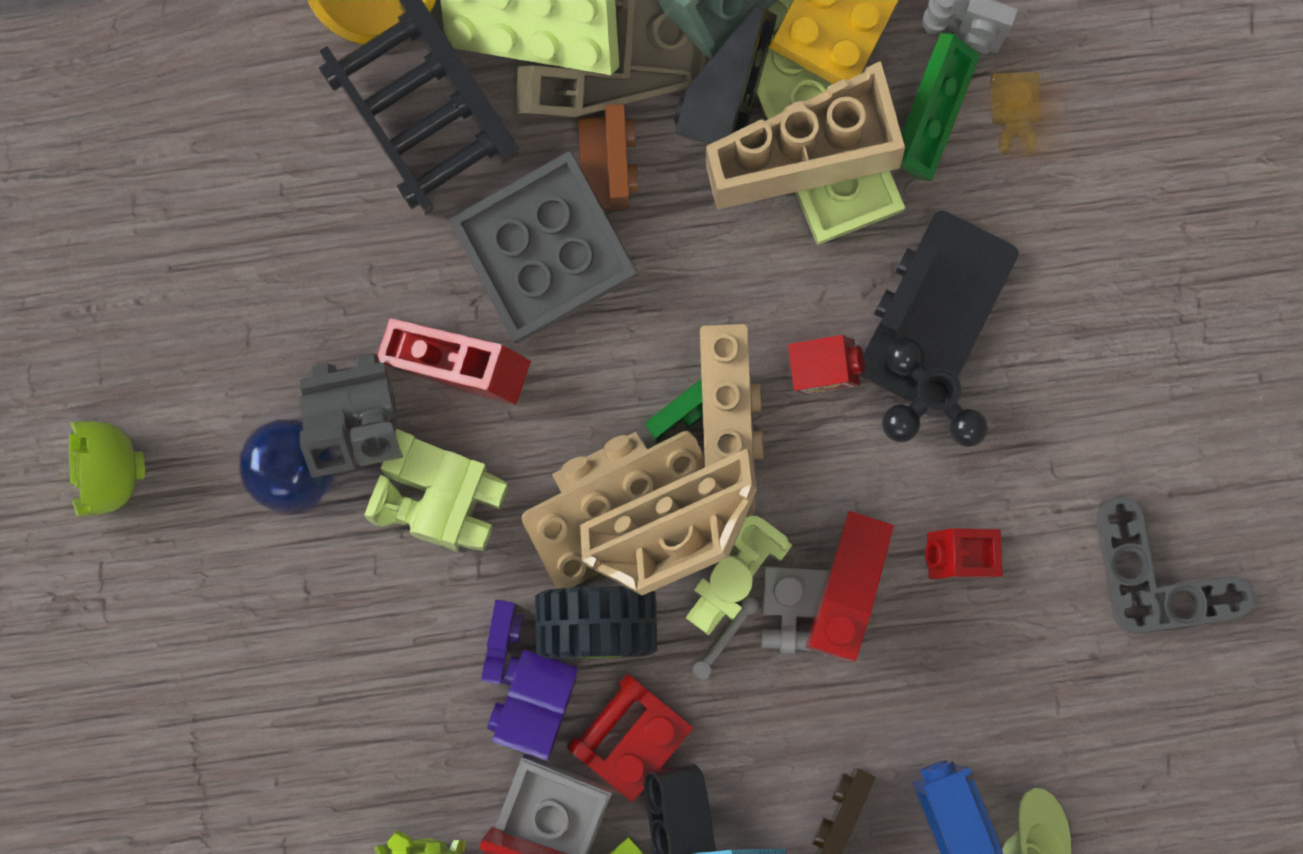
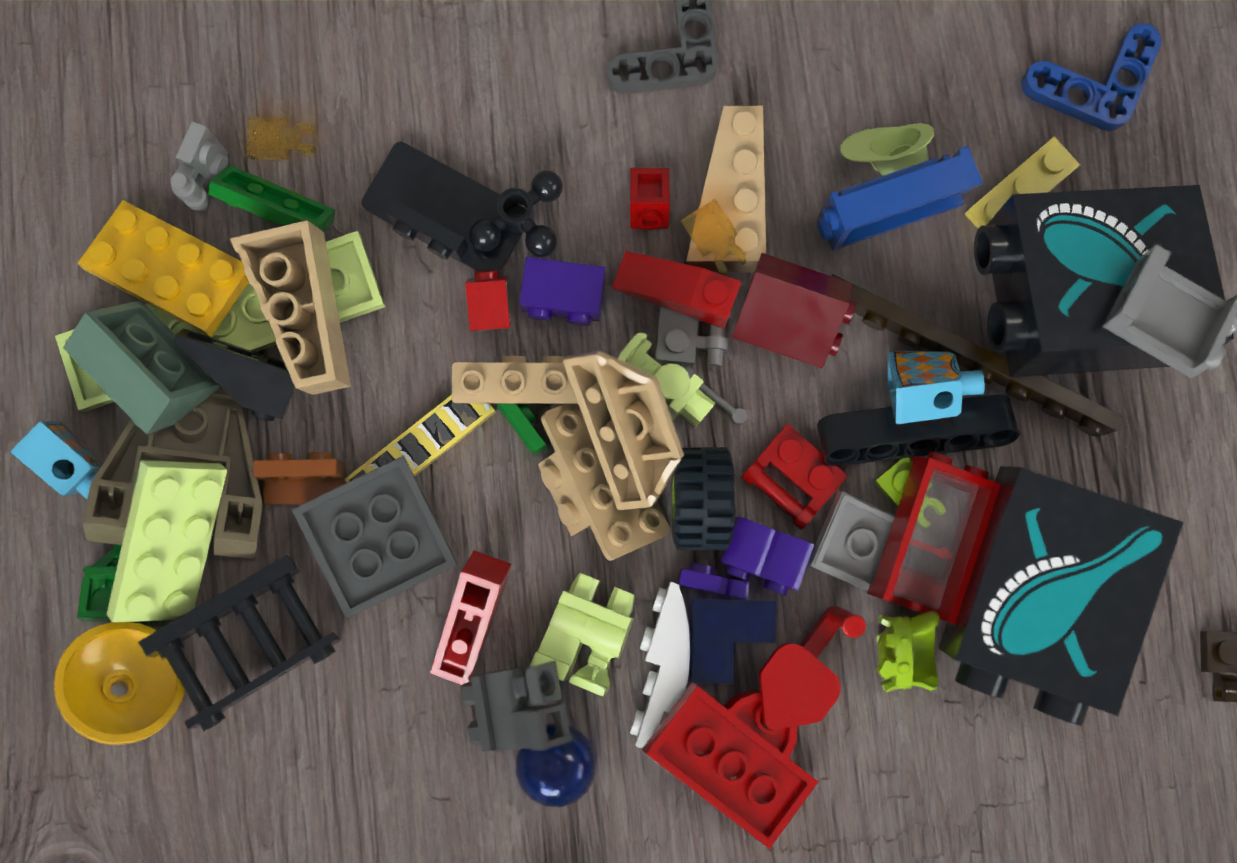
camera: 90 degrees left, 0 degrees up
none -> tile [345,395,496,483]
none -> dark purple brick [519,257,605,326]
none -> white slope [630,582,690,748]
none -> red plate [641,606,866,849]
none -> clear yellow plate [681,199,746,276]
none -> tan wedge [686,106,766,272]
none -> clear blue brick [689,599,776,684]
none -> dark red brick [732,252,857,369]

